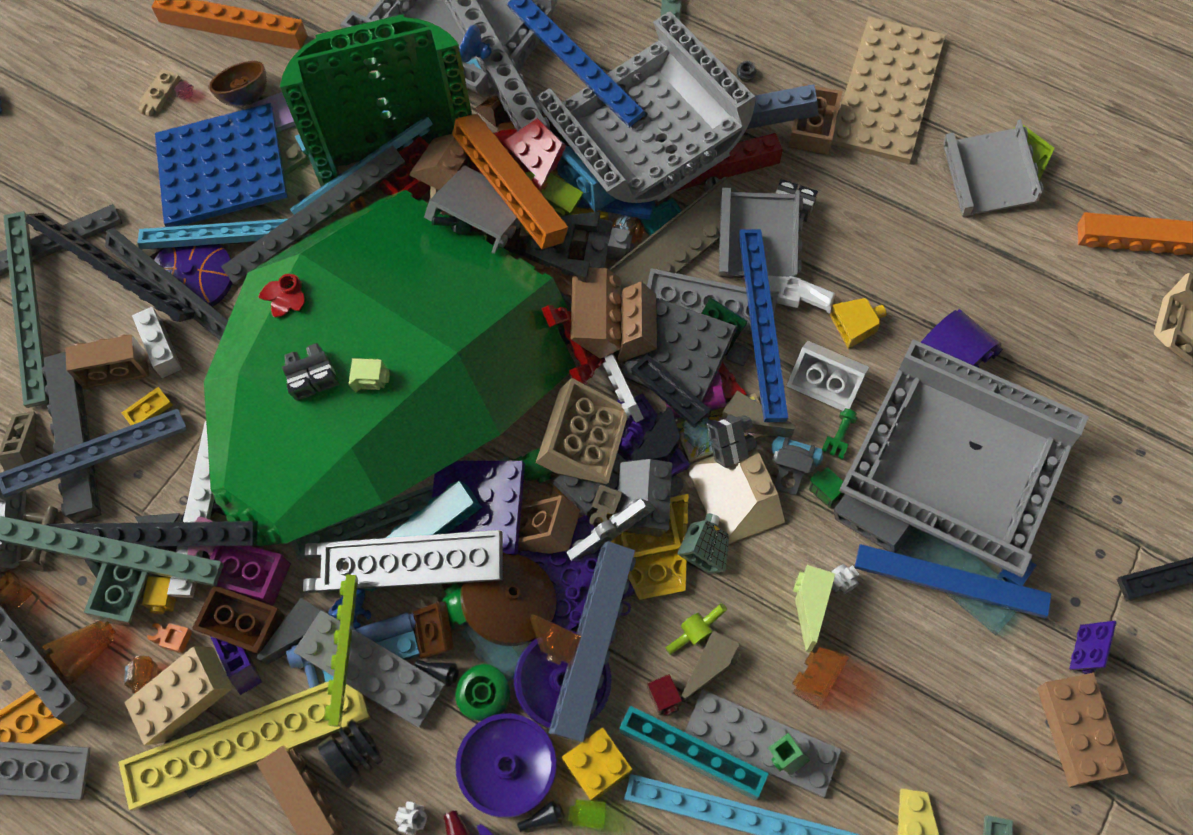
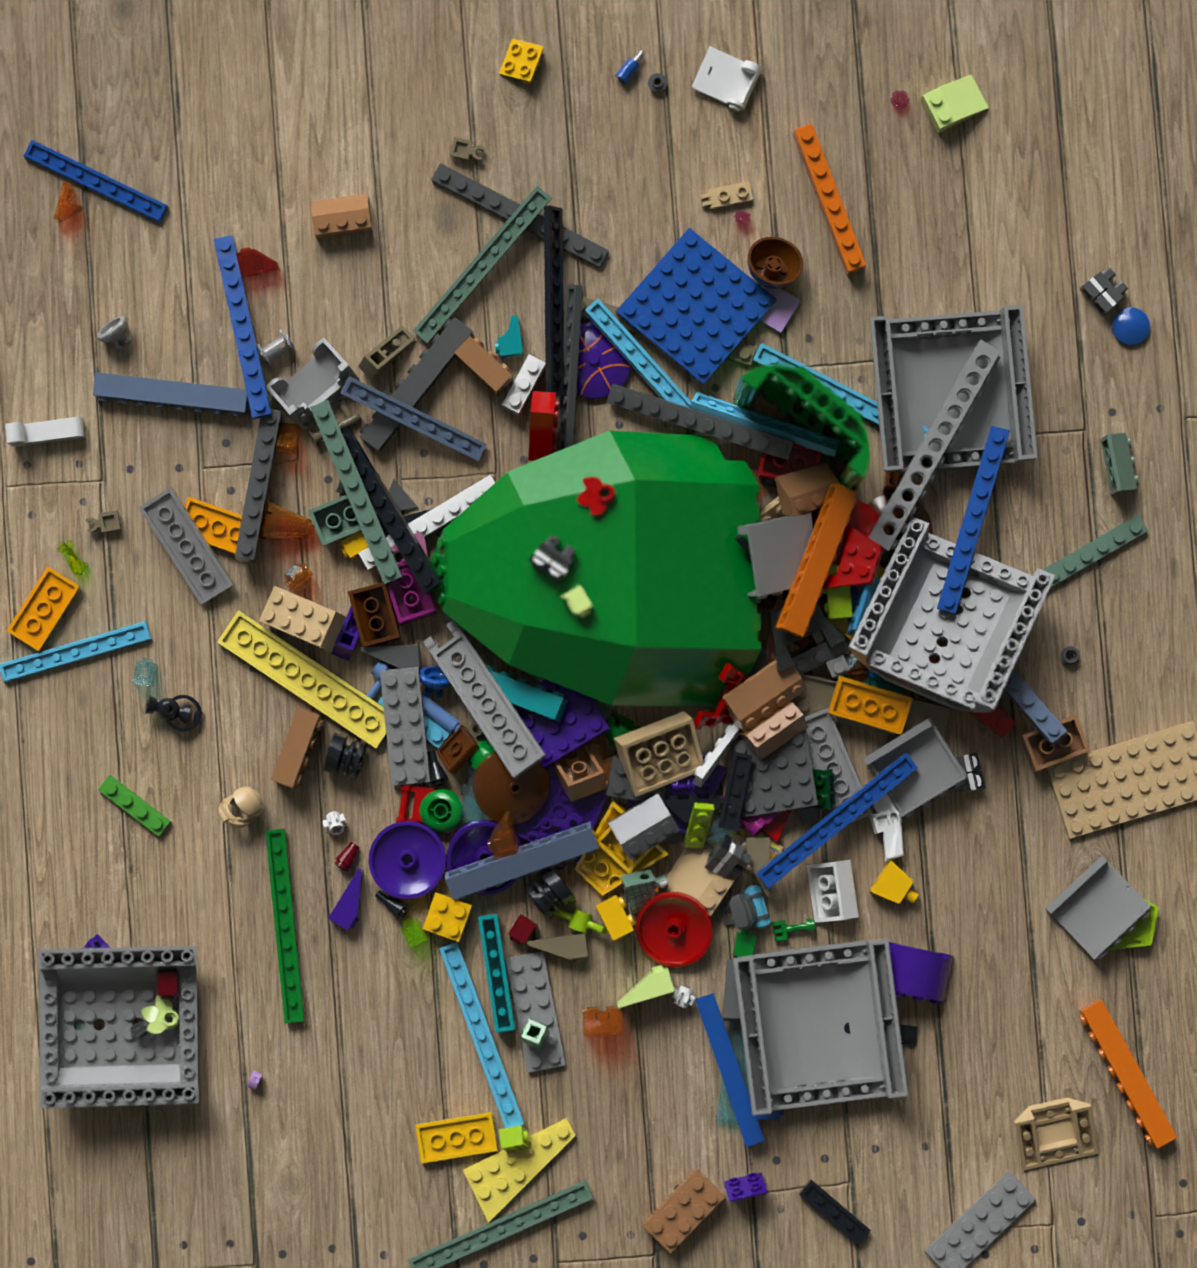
camera: 50 degrees right, 20 degrees up
yellow plate [121,387,173,425] -> none
orange plate [146,623,193,654] -> none
lime plate [325,574,358,727] -> none
blue hair [459,25,492,63] -> none
light grey hinge [567,499,655,562] -> none
dark tan plate [590,484,622,525] -> none
none -> red plate [396,785,435,826]
none -> teal arch [495,315,523,359]
none -> black wheel [526,867,576,919]
none -> red brick [528,391,559,461]
none -> yellow brick [596,895,635,941]
none -> red dish [636,892,713,967]
none -> dark grey plate [648,73,667,92]
none -> lime plate [684,803,714,849]
none -> white door [691,46,762,112]
none -> light orange plate [827,675,913,735]

